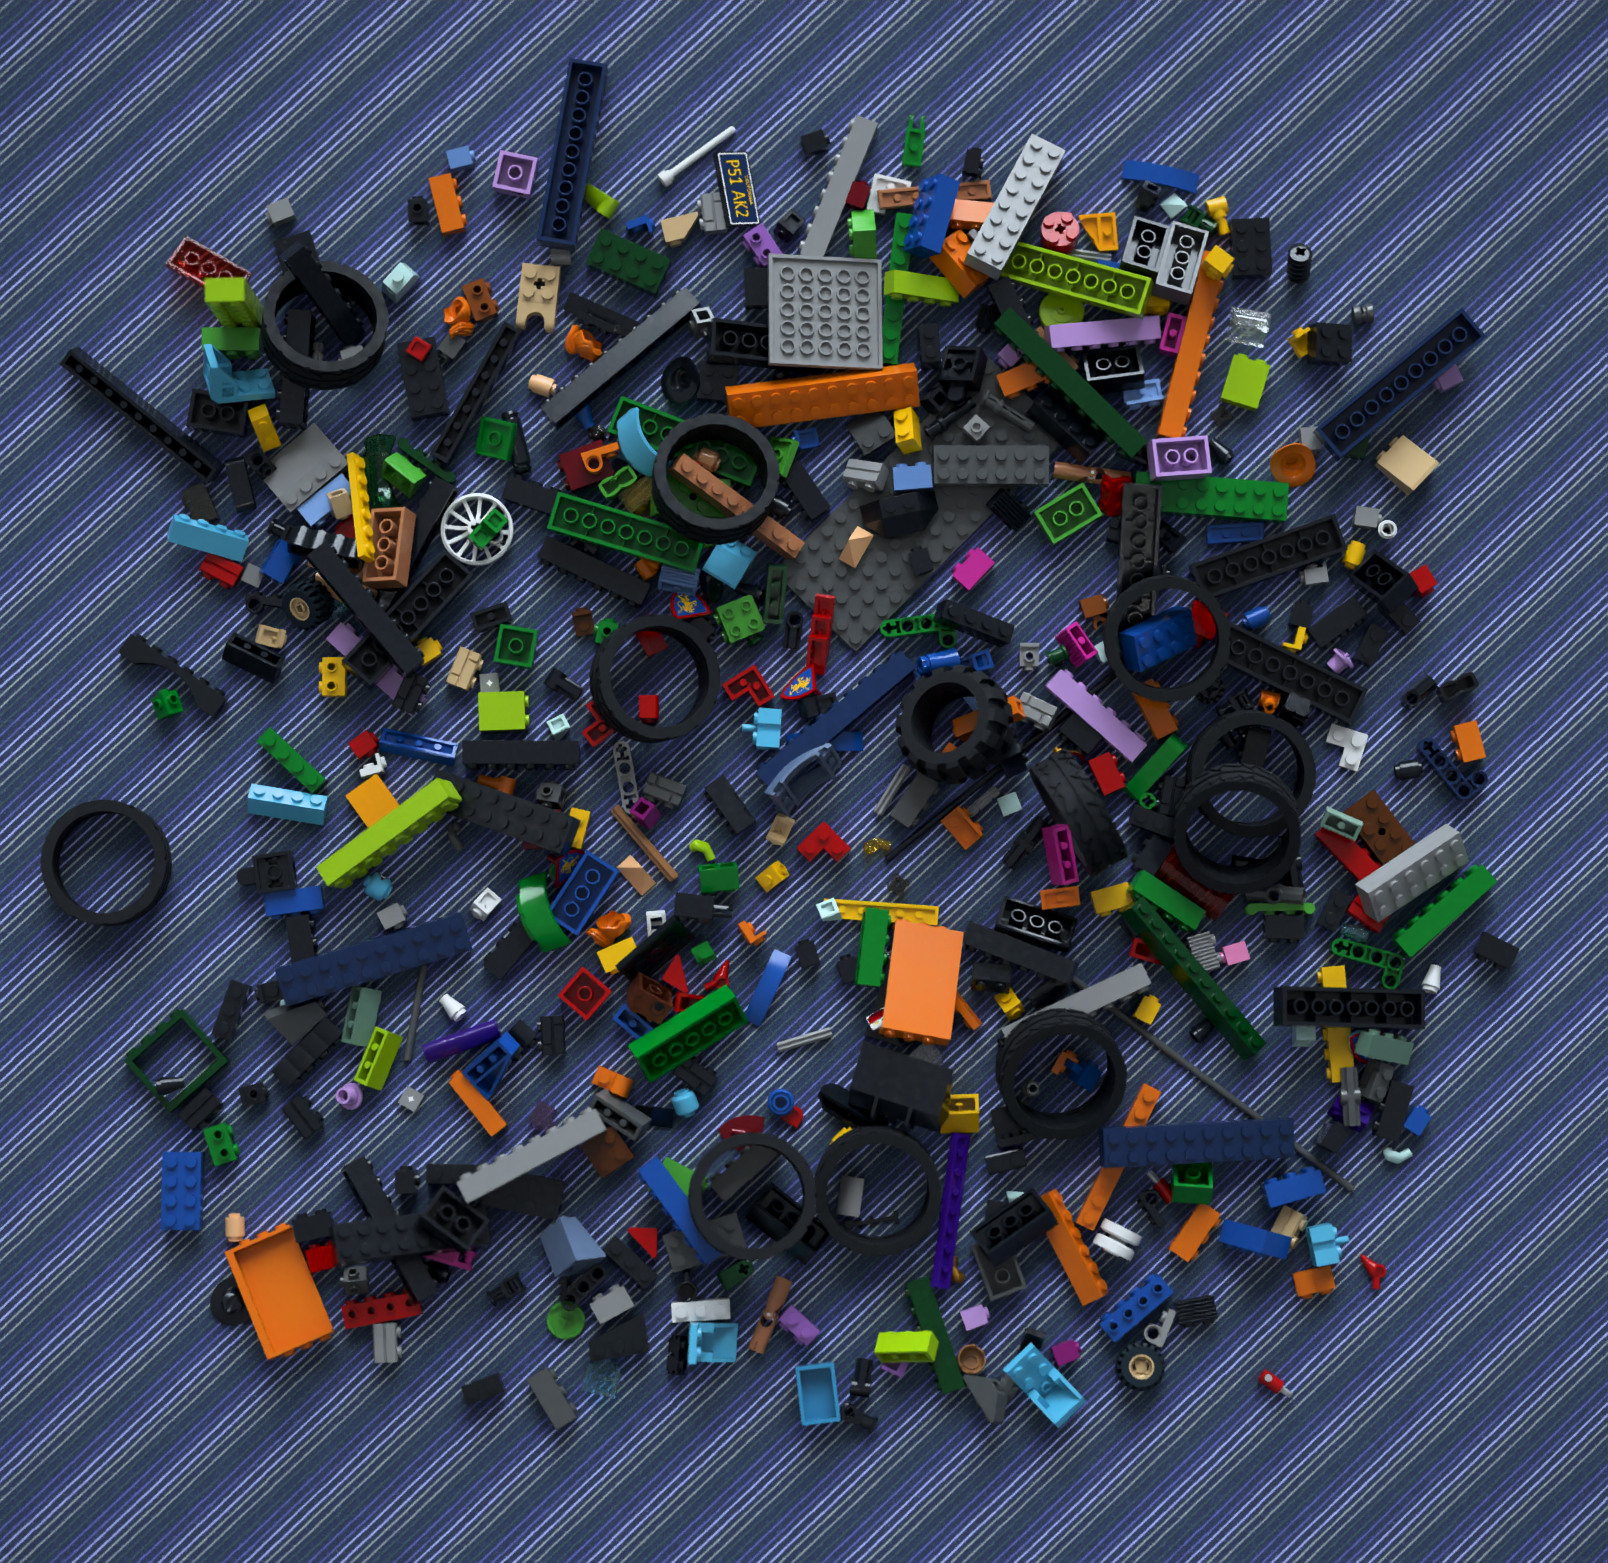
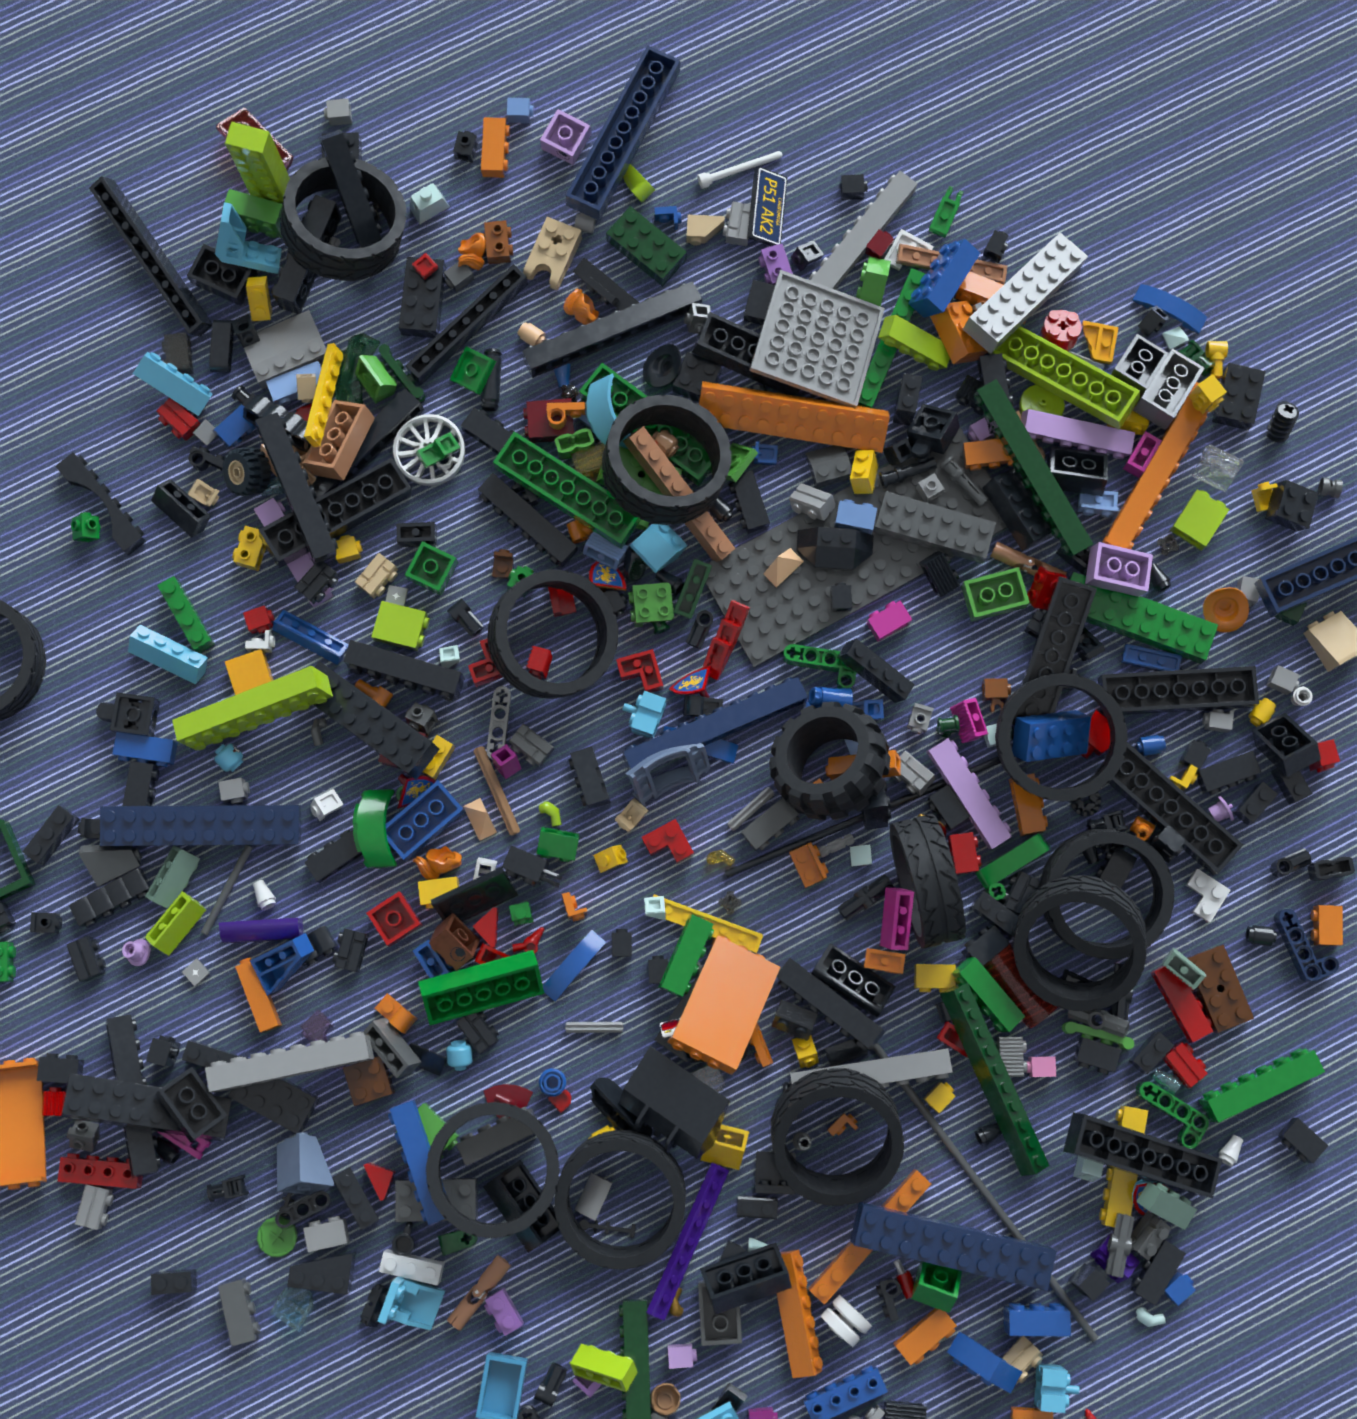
camera: 20 degrees right, 5 degrees down
blue brick [1064,1058,1103,1092] -> none
light grey brick [1355,824,1469,923] -> none

